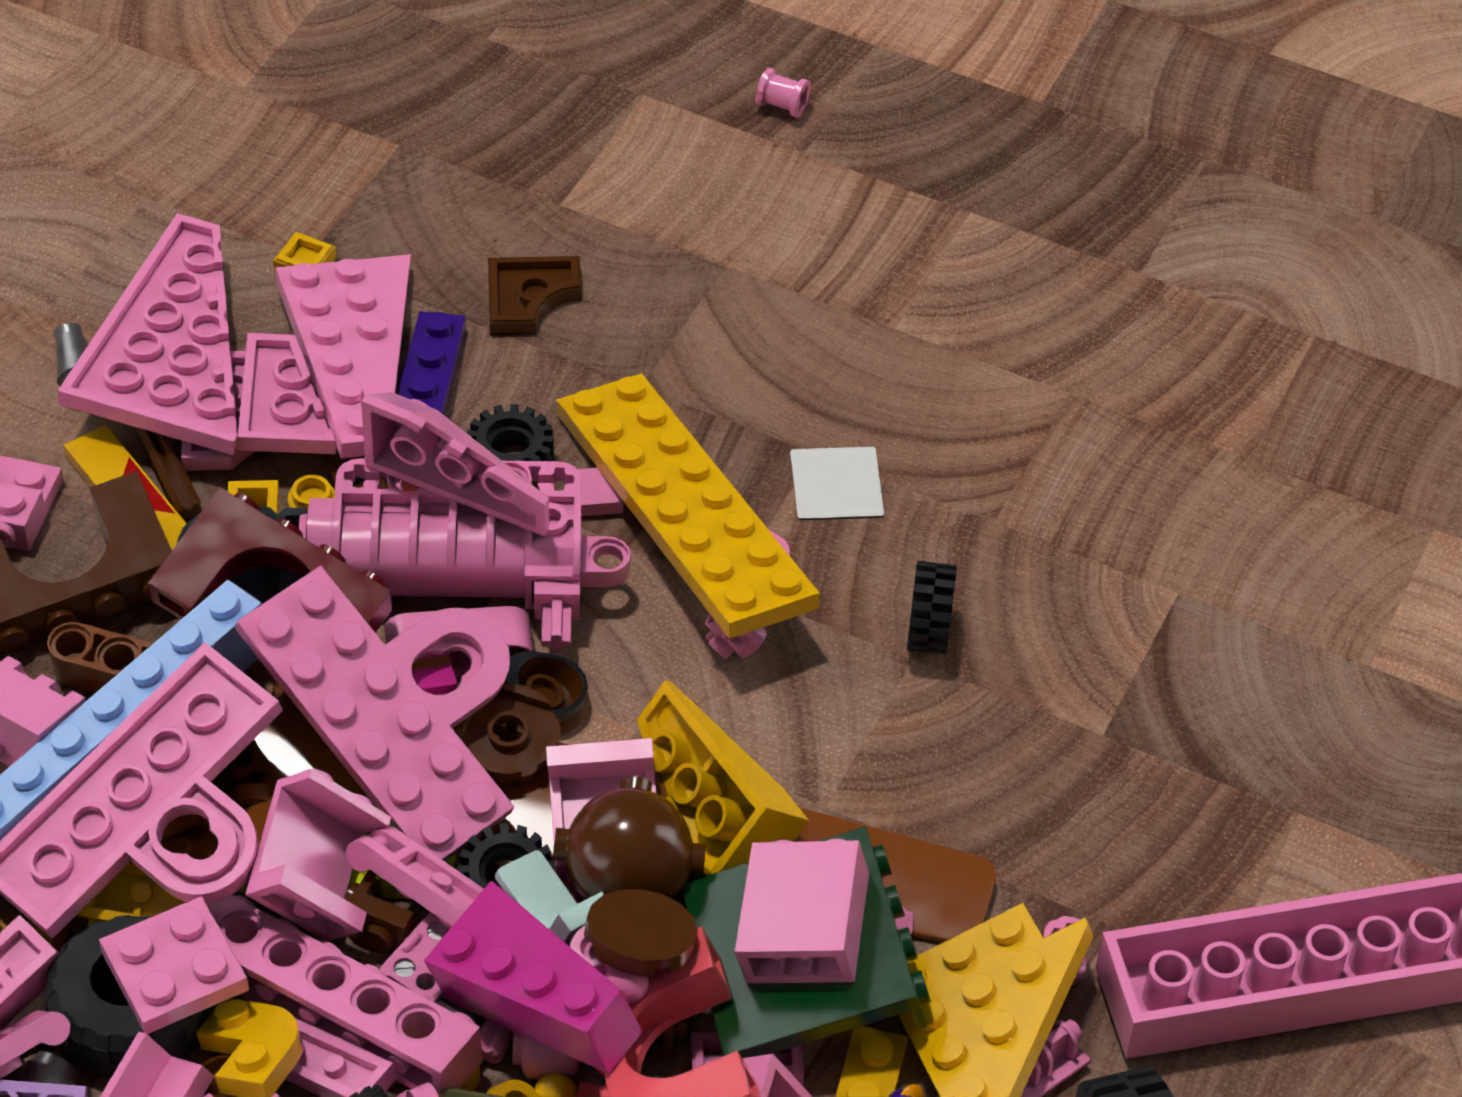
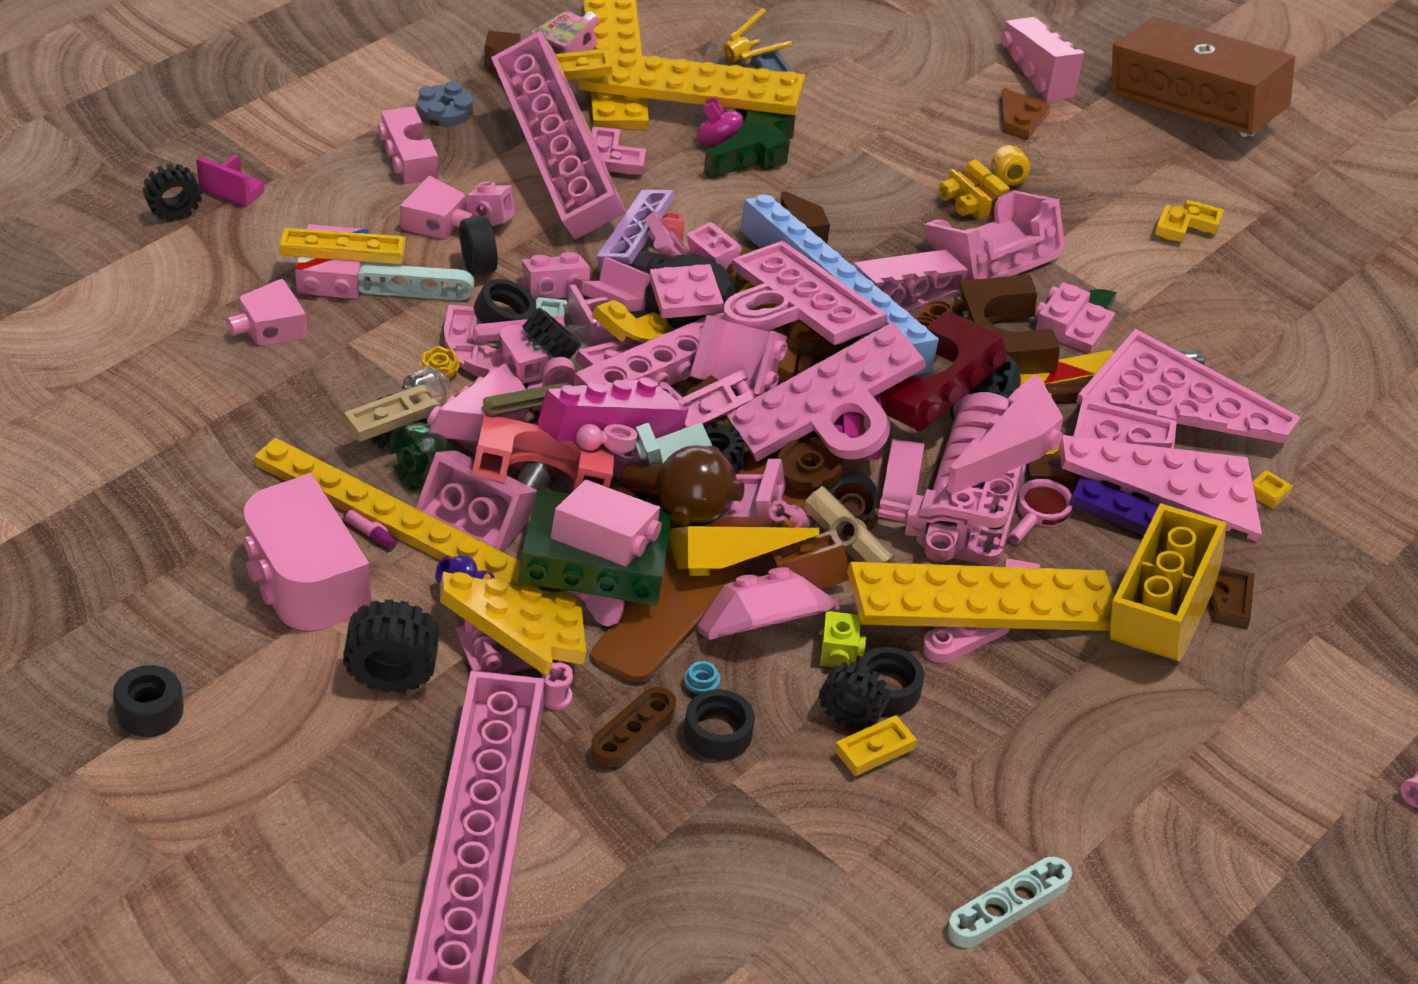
camera: 105 degrees right, 5 degrees down
black tyre [467,404,554,487] -> none
reddish brown tile [584,889,698,976] -> none
white sticker [790,447,884,519] -> none
none -> reddish brown plate [591,687,676,767]
none -> medium azure plate [684,661,720,694]
none -> black tyre [684,689,755,760]
none -> bright pink wedge [697,567,840,640]
none -> bright pink pin [769,500,817,528]
none -> dark orange panel [771,529,849,590]
none -> tan piece [802,486,895,563]
none -> neon yellow brick [820,611,866,667]
none -> yellow plate [835,715,917,777]
none -> black tyre [858,646,925,715]
none -> light aqua beam [947,857,1072,948]
none -> yellow brick [1110,503,1227,662]

